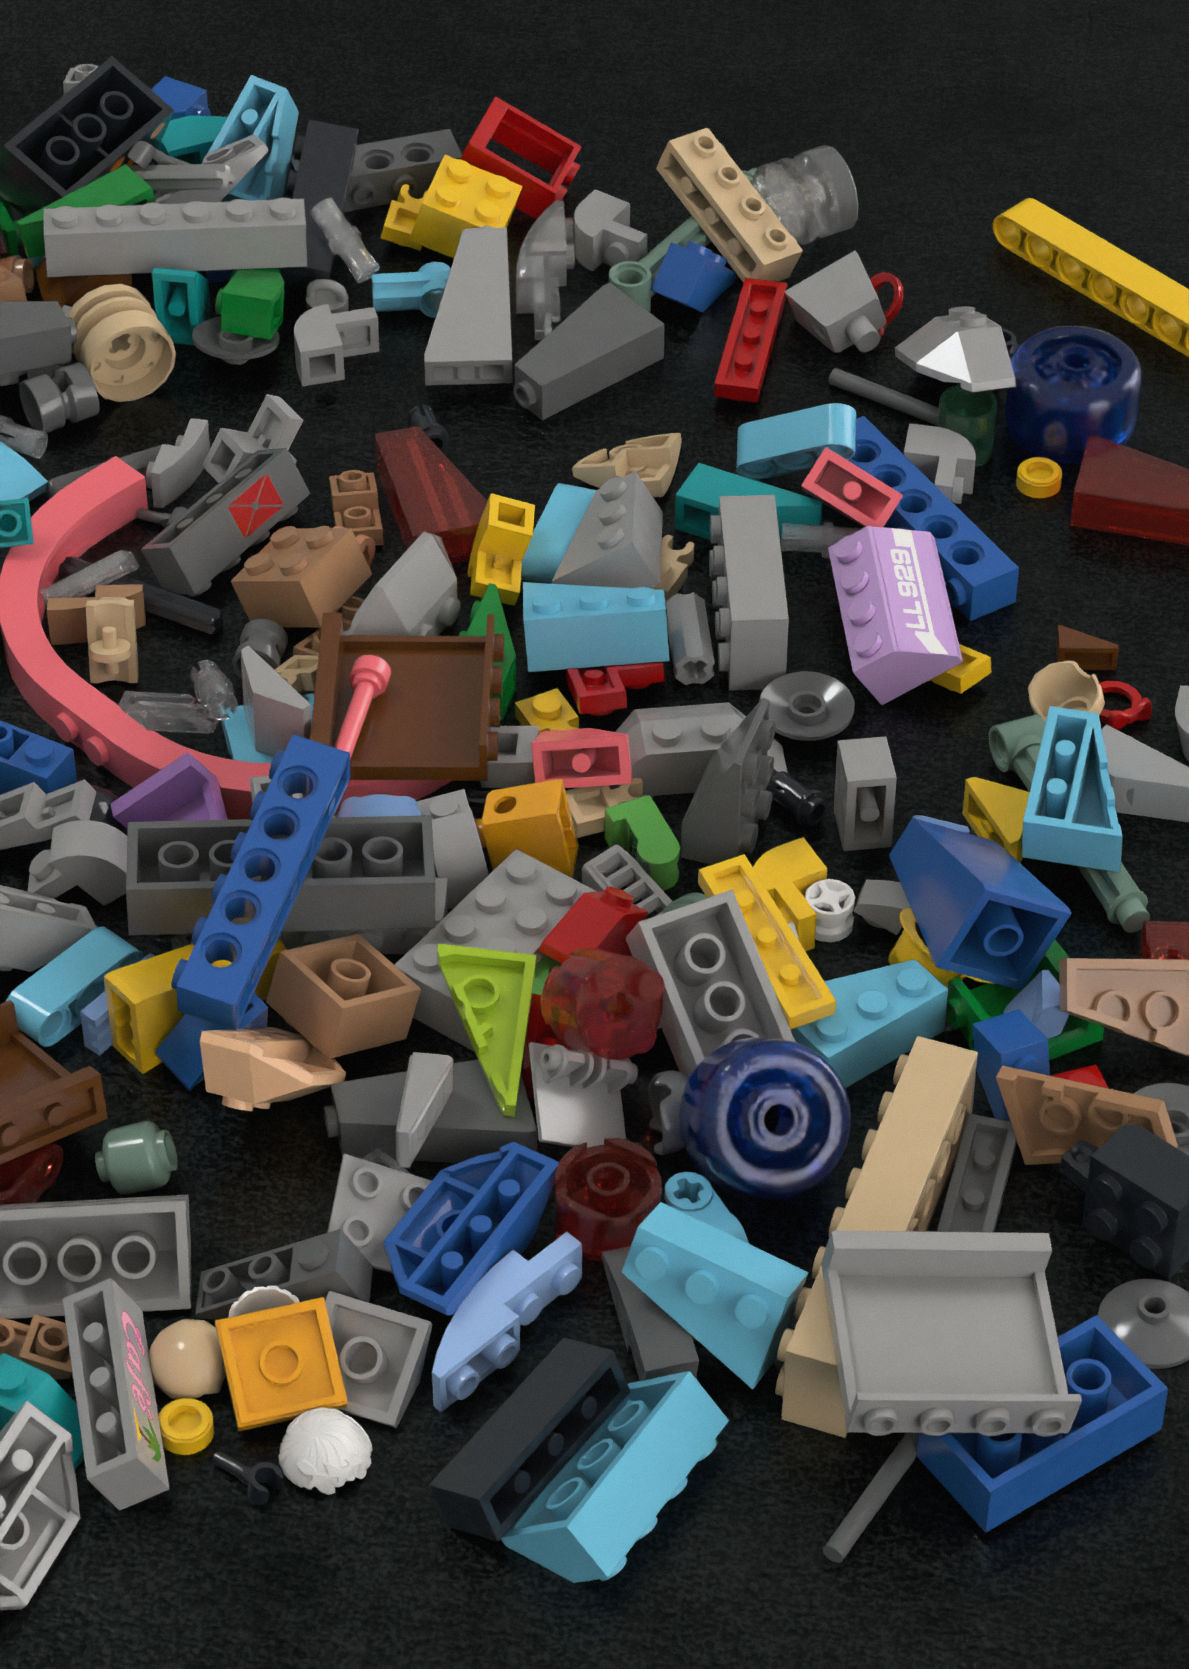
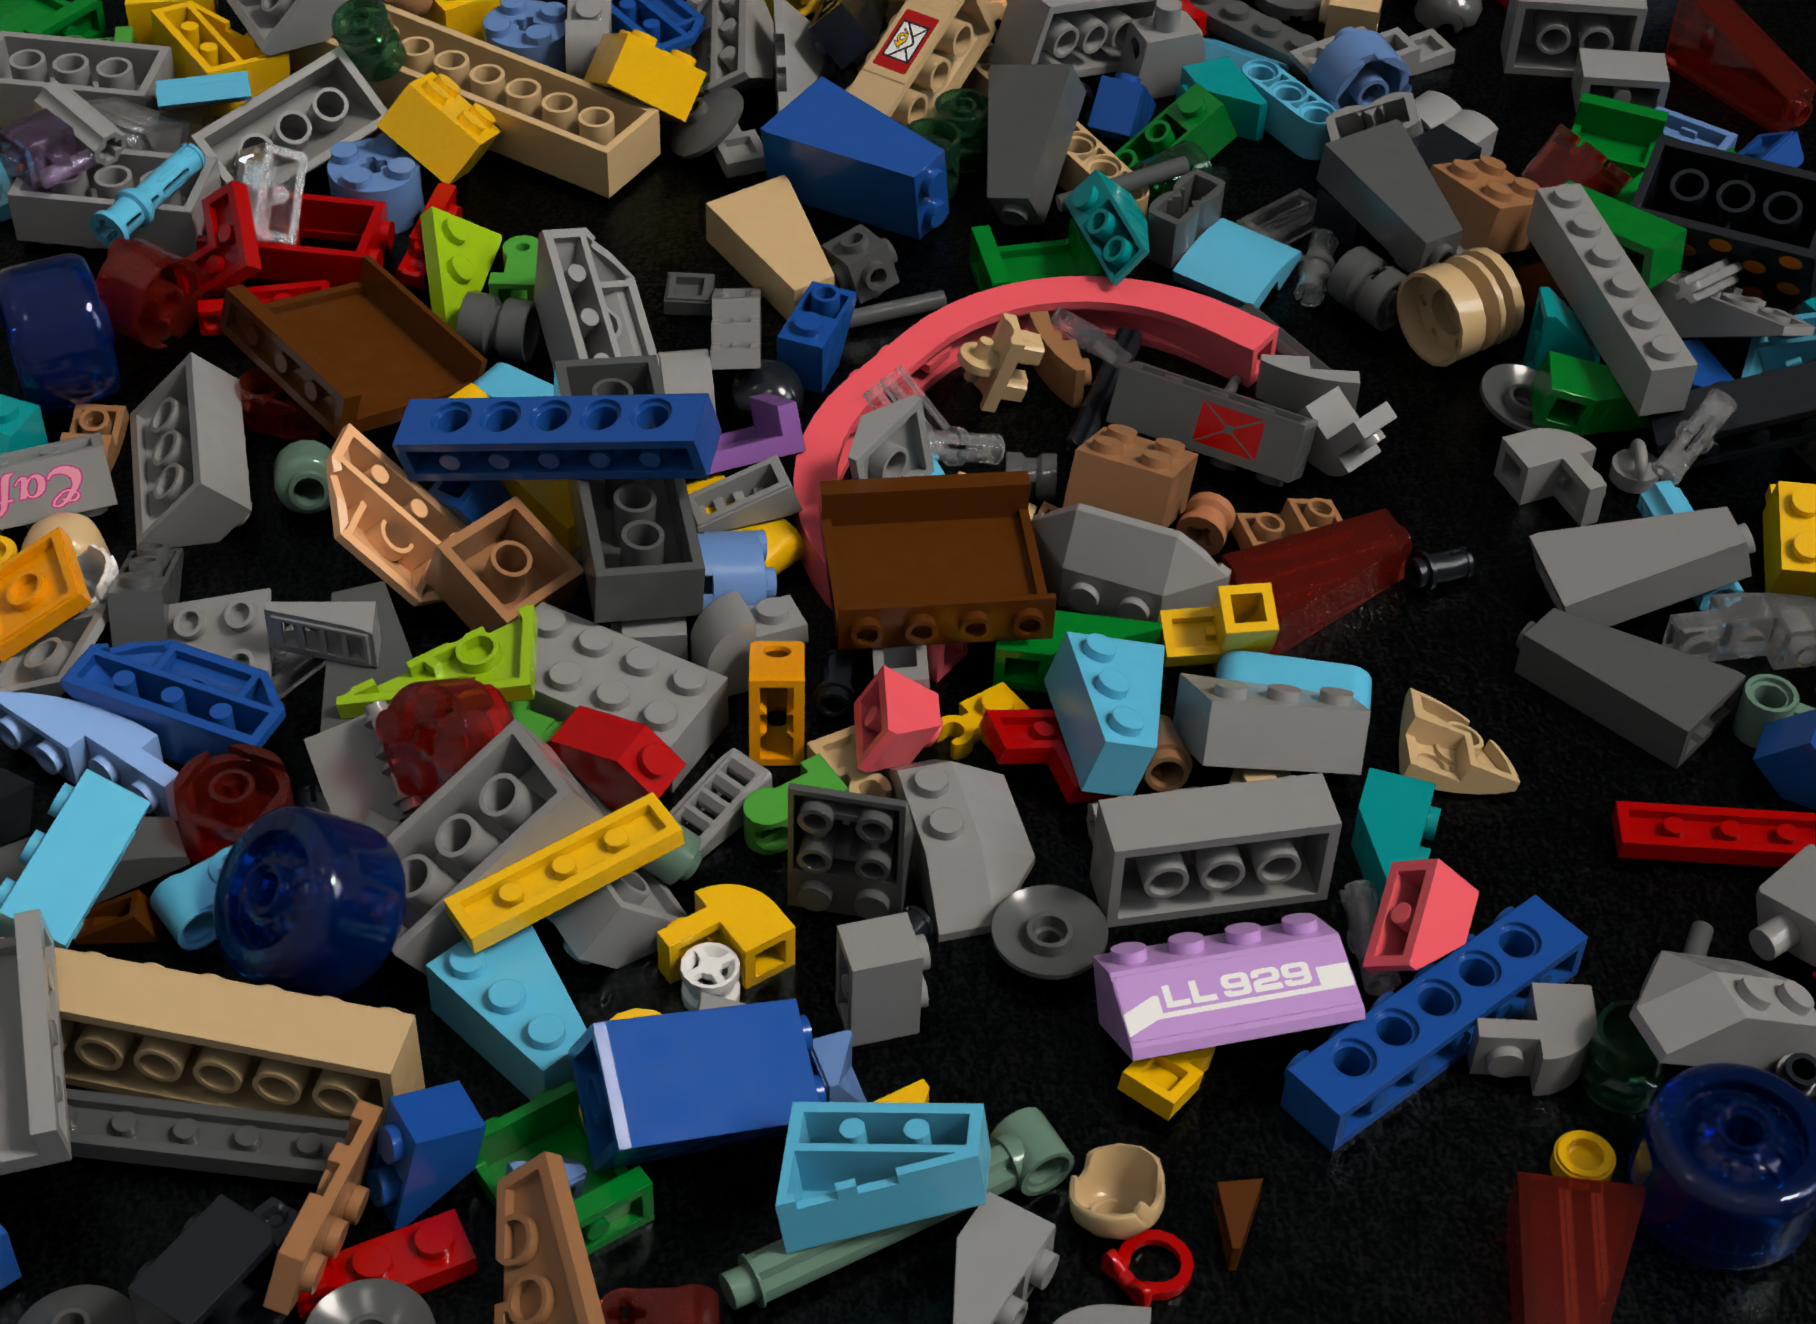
camera: 80 degrees right, 0 degrees up
dark grey hand [127,141,189,169] -> none
coral piece [334,655,391,760] -> none
medium azure beam [736,403,856,480] -> none

